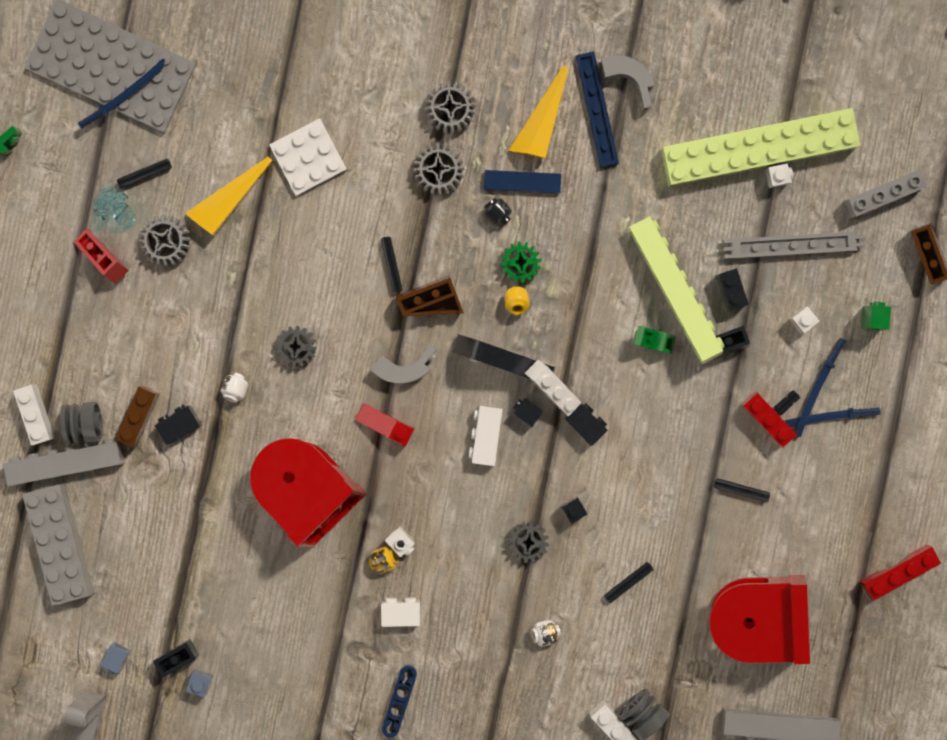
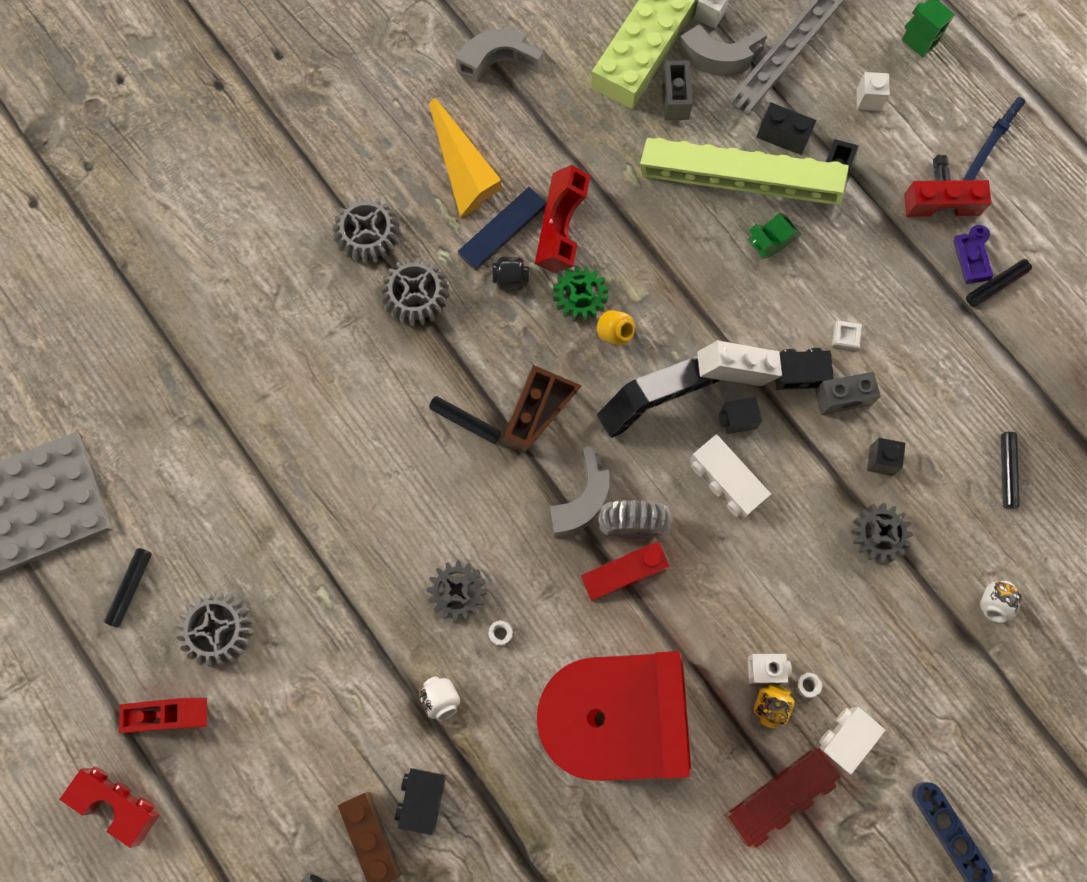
camera: 55 degrees left, 15 degrees down
dark blue sword [78,59,165,129] -> none
clear light blue piece [94,186,136,228] -> none
yellow wedge [185,157,273,236] -> none
white plate [269,118,347,196] -> none
dark blue tile [575,51,619,168] -> none
dark blue sword [796,338,847,437] -> none
none -> red arch [59,766,160,848]
none -> white axle [488,620,513,646]
none -> red arch [534,165,591,273]
none -> light grey gear [598,500,672,539]
none -> dark grey brick [662,60,693,120]
none -> light grey arch [678,24,767,75]
none -> clear red brick [724,748,841,847]
none -> white axle [795,673,822,699]
none -> dark grey brick [815,372,881,415]
none -> white tile [832,320,862,351]
none -> dark purple hinge [953,225,993,285]

